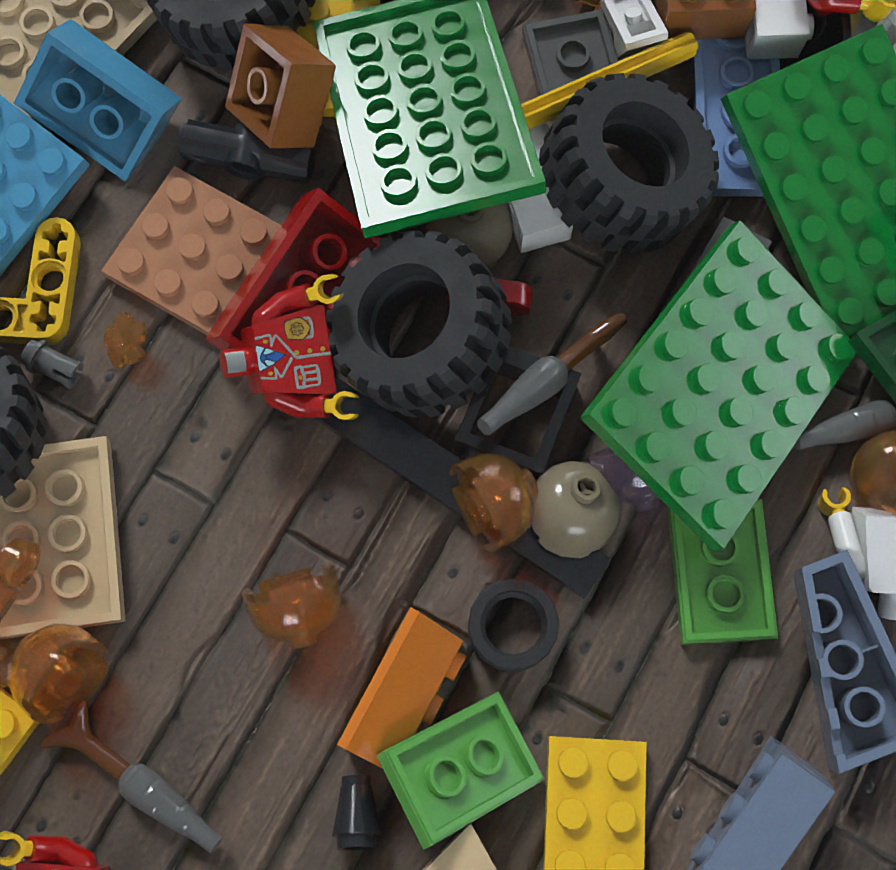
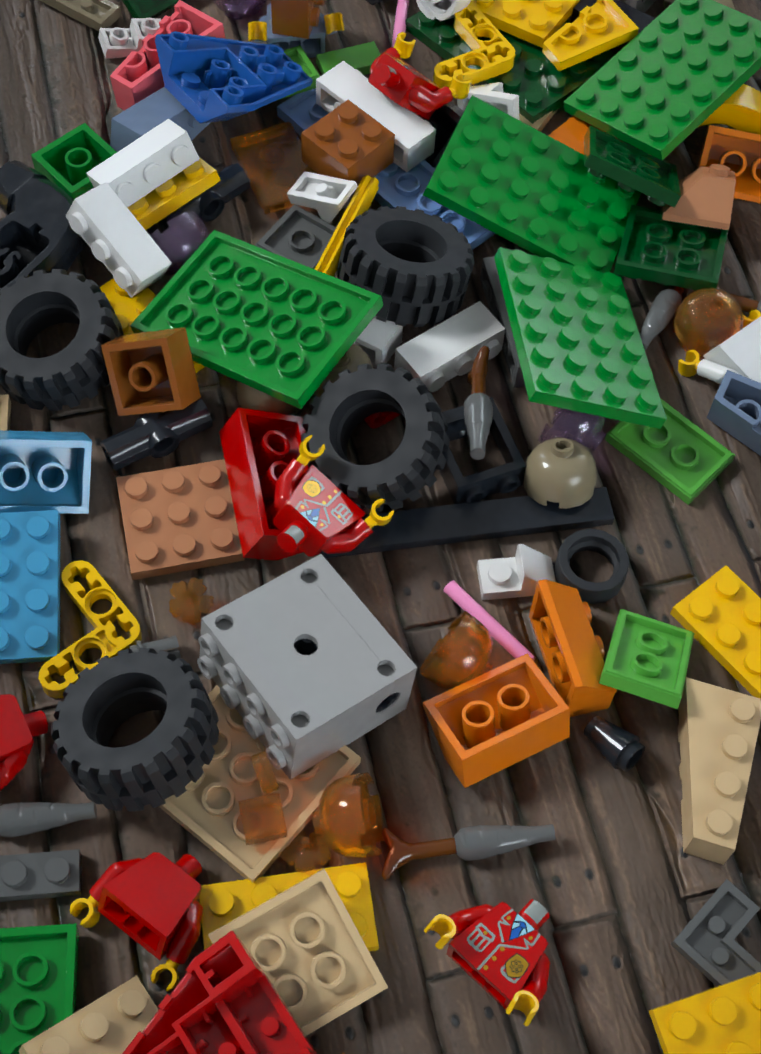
camera: 45 degrees left, 15 degrees down
clear orange cylinder [449,453,538,552] -> none
none -> light grey gear [197,554,418,780]
none -> white brick [394,301,505,392]
none -> orange slope [423,653,570,788]
none -> bright pink bar [443,580,536,661]
none -> white slope [477,544,556,600]

